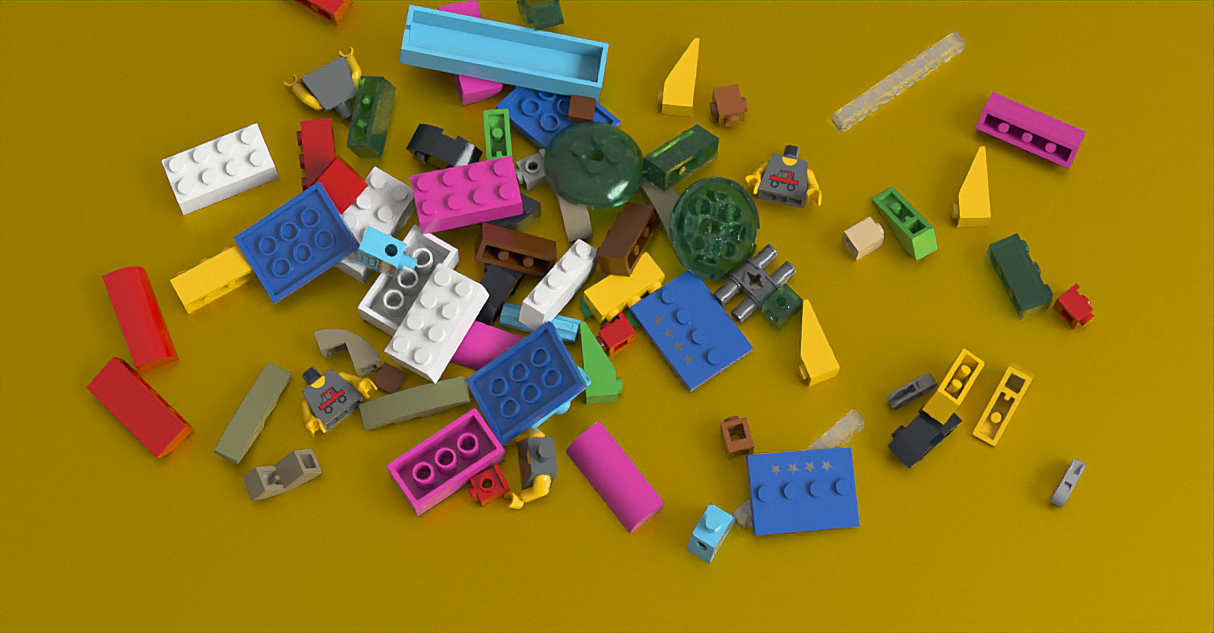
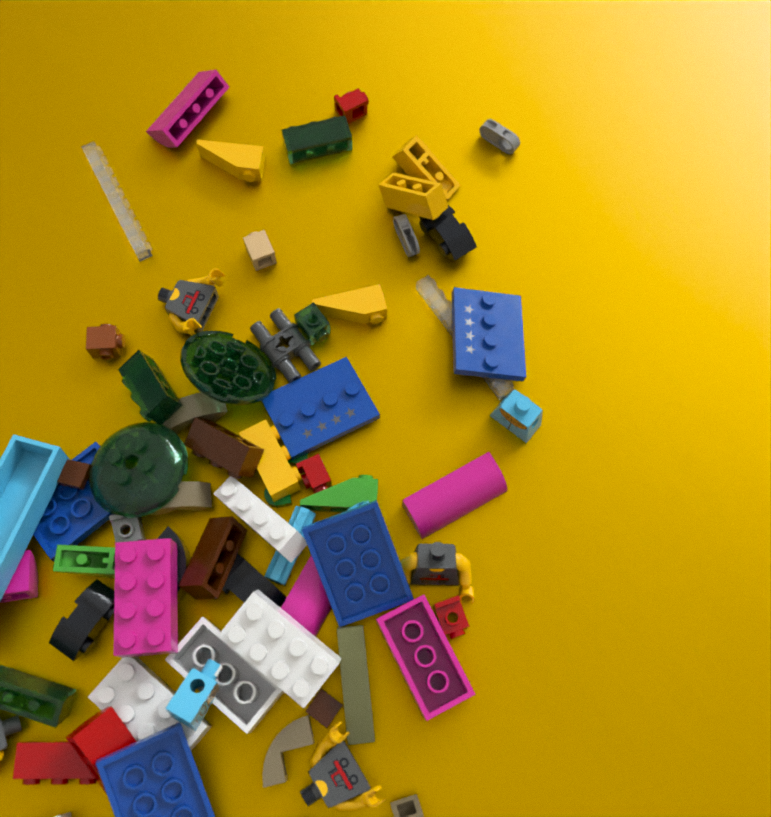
camera: 85 degrees left, 0 degrees up
yellow slope [657,38,700,117] -> none
dark orange brick [720,416,755,460] -> none
bright green slope [871,187,938,261] -> none

